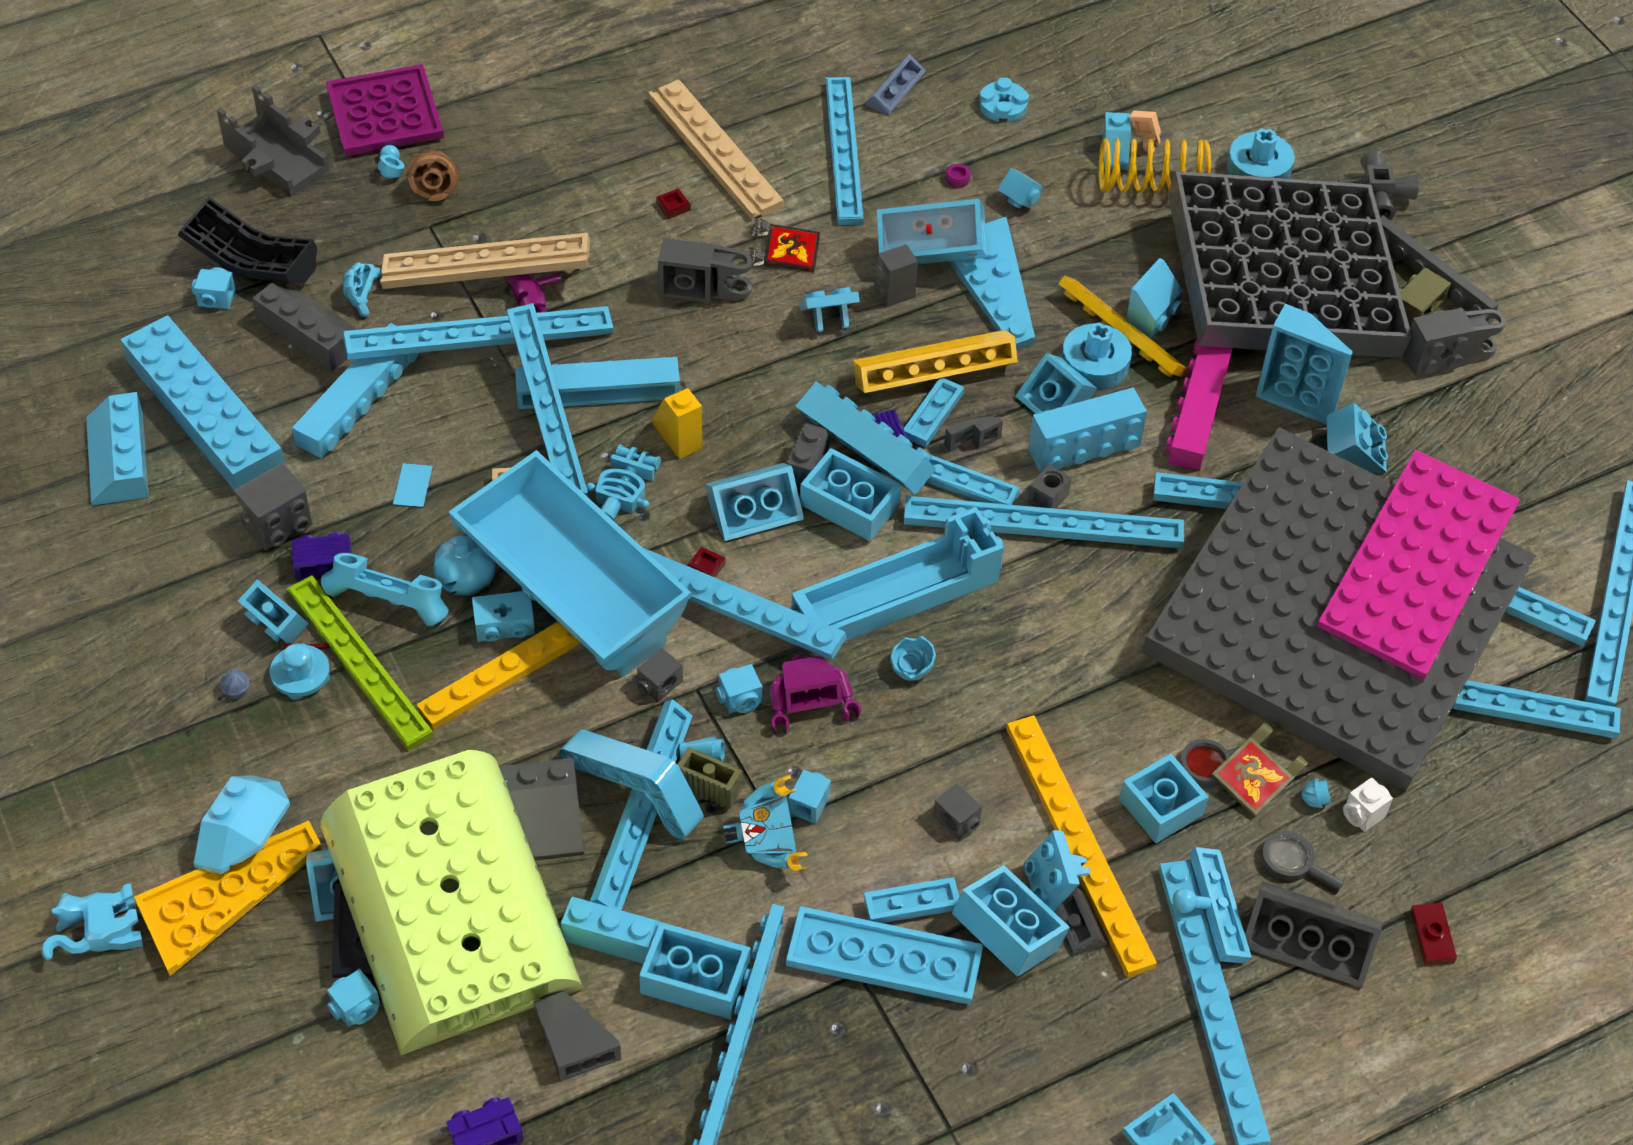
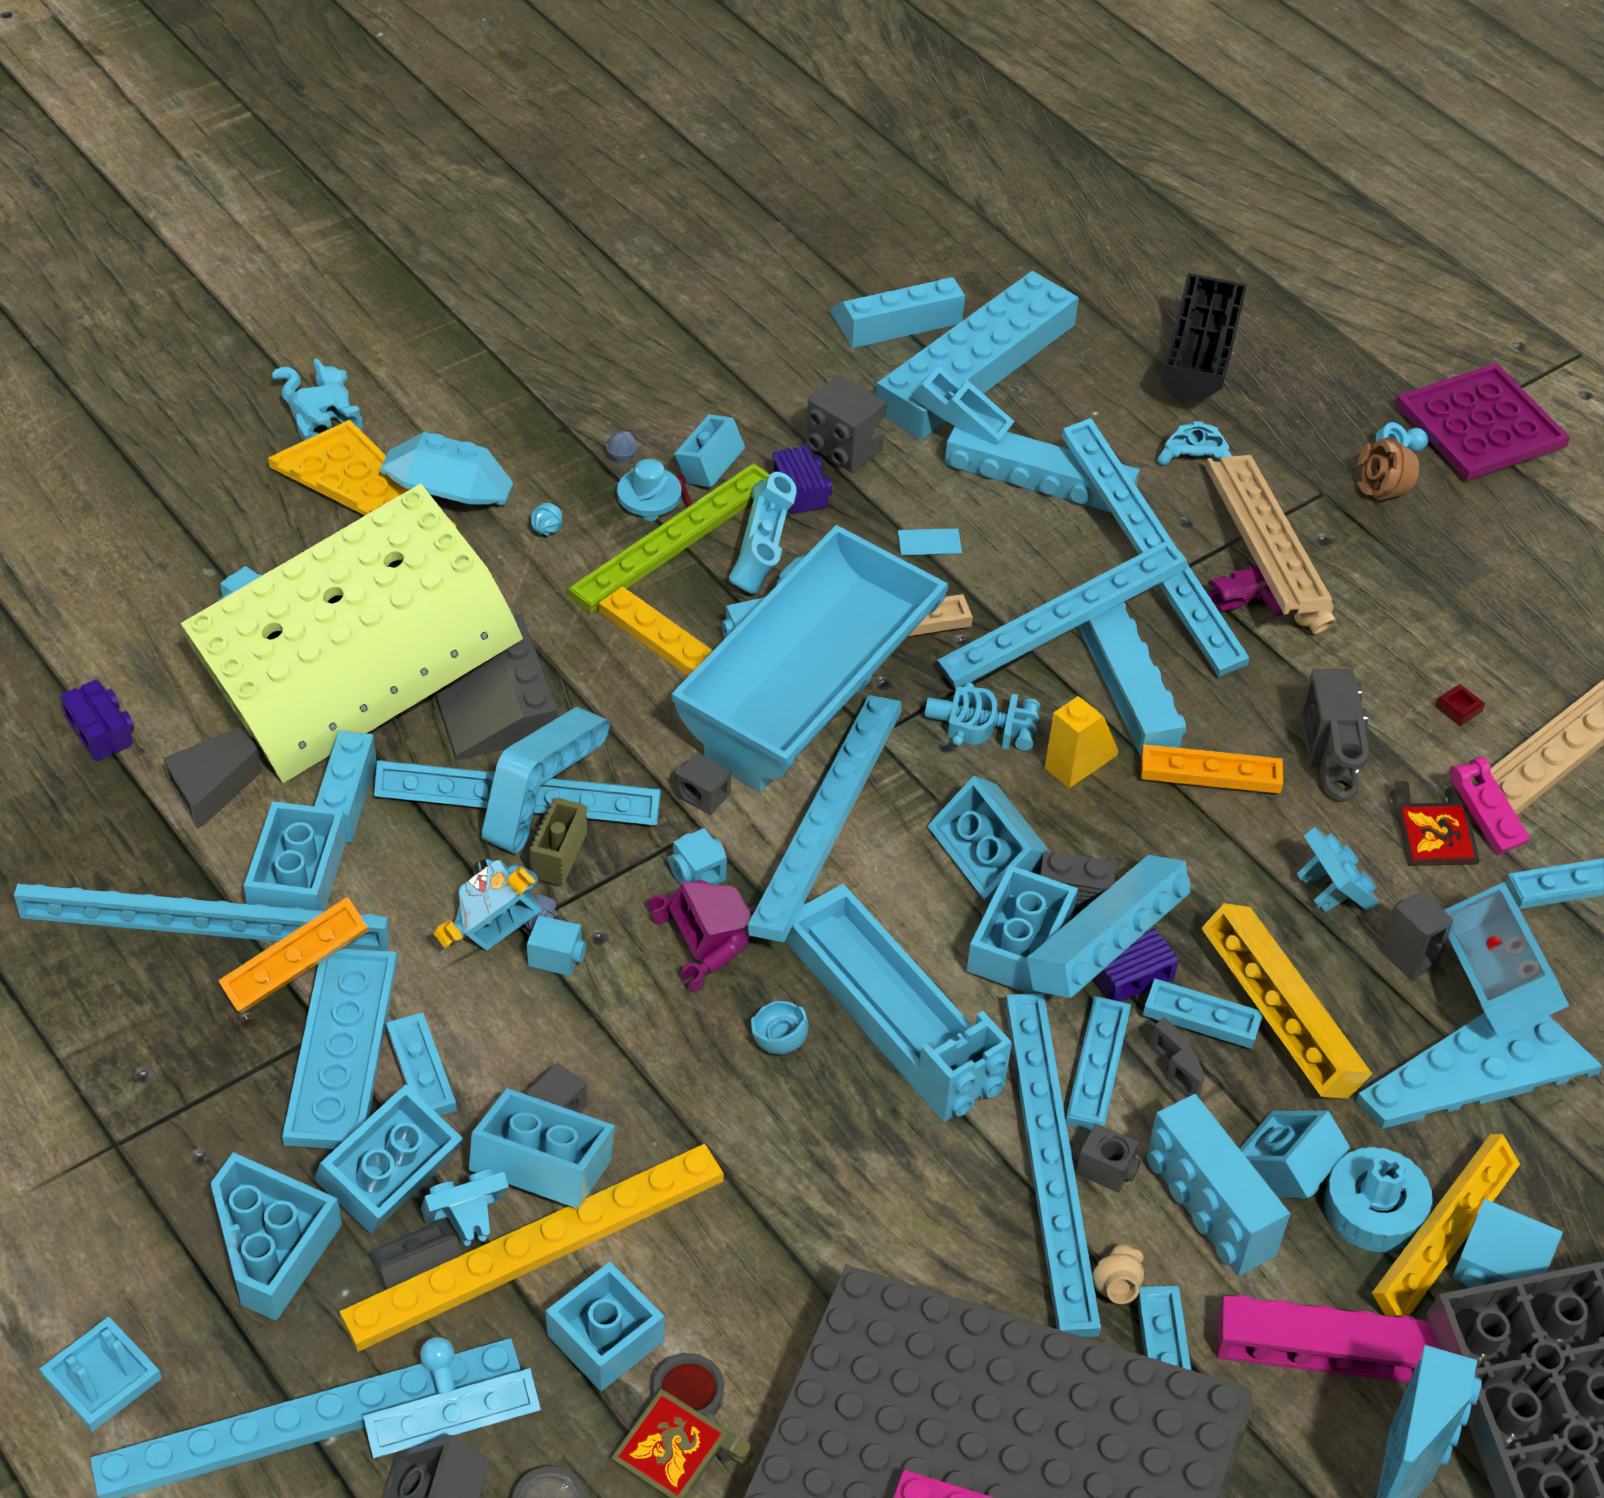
camera: 80 degrees right, 5 degrees down
medium azure brick [192,267,236,309] -> none
dark grey piece [217,84,329,196] -> none
dark grey slope [252,283,358,371] -> none
medium azure cone [680,736,725,762] -> none
dark red tile [687,546,726,577] -> none
none -> medium azure brick [211,1152,342,1321]
none -> light orange plate [218,897,370,1014]
none -> medium azure brick [469,1088,615,1209]
none -> medium azure plate [530,503,562,537]
none -> medium azure slope [912,365,1015,444]
none -> tan animal [1092,1244,1144,1304]
none -> light orange plate [1141,744,1283,794]
none -> dark pink plate [1449,756,1531,856]

